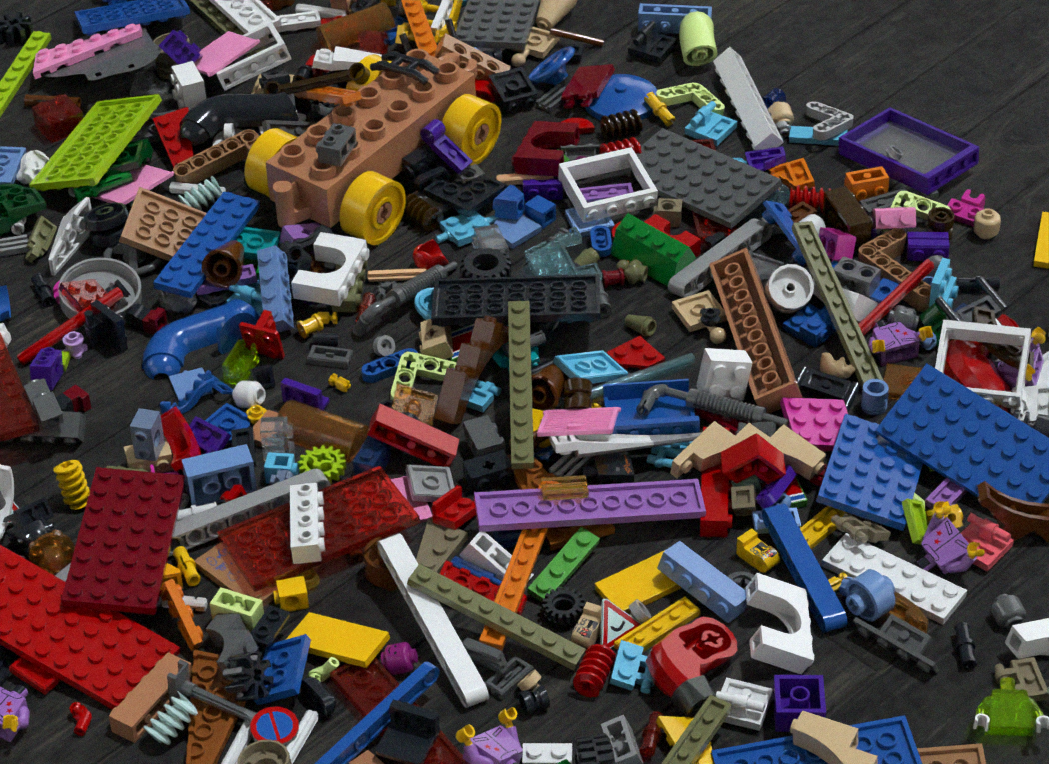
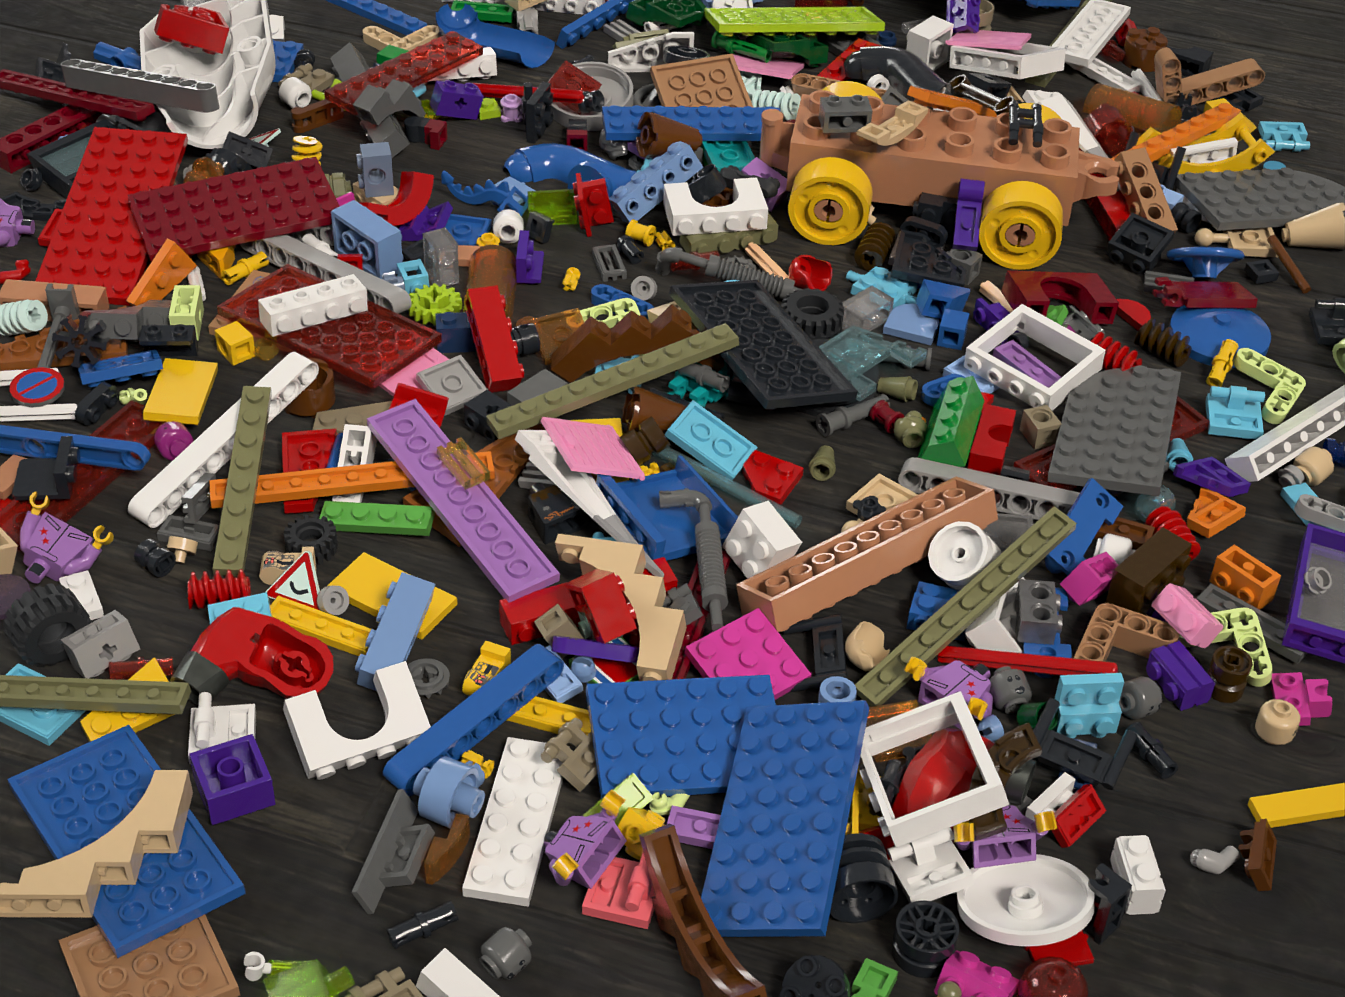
camera: 60 degrees right, 0 degrees up
none -> tan slope [857,100,929,146]

